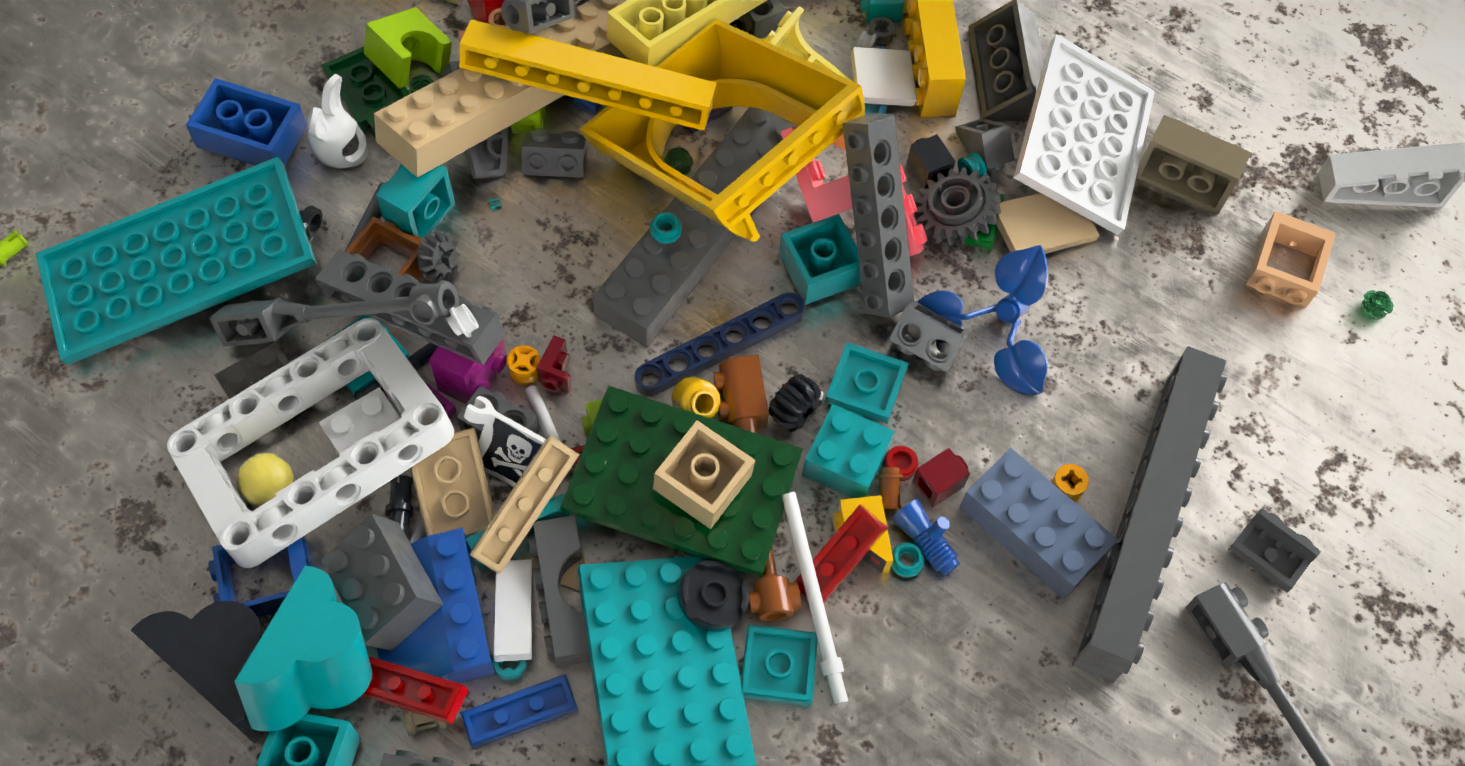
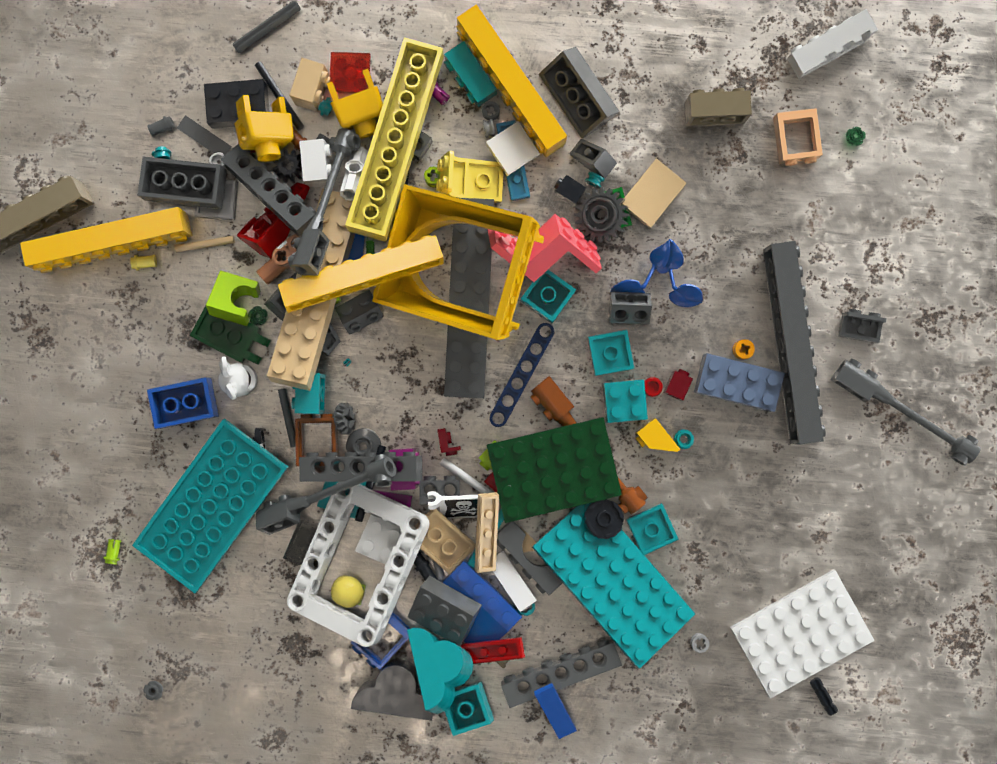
camera: 25 degrees left, 25 degrees up
white plate [447,304,479,338] -> none
blue tile [460,674,578,750] -> none
light orange wheel [507,345,540,386] -> none
teal plate [650,212,682,244] -> none
tan brick [653,420,755,529] -> none
clear green plate [663,147,694,175] -> none
yellow head [671,377,721,419] -> none
black gear [768,374,824,432] -> none
white bar [782,492,848,705] -> none
red tile [794,504,888,604] -> none
dark grey brick [842,114,914,318] -> none
dark orange pin [876,467,903,510] -> none
blue piece [891,499,960,576] -> none
white plate [1013,35,1154,235] -> none

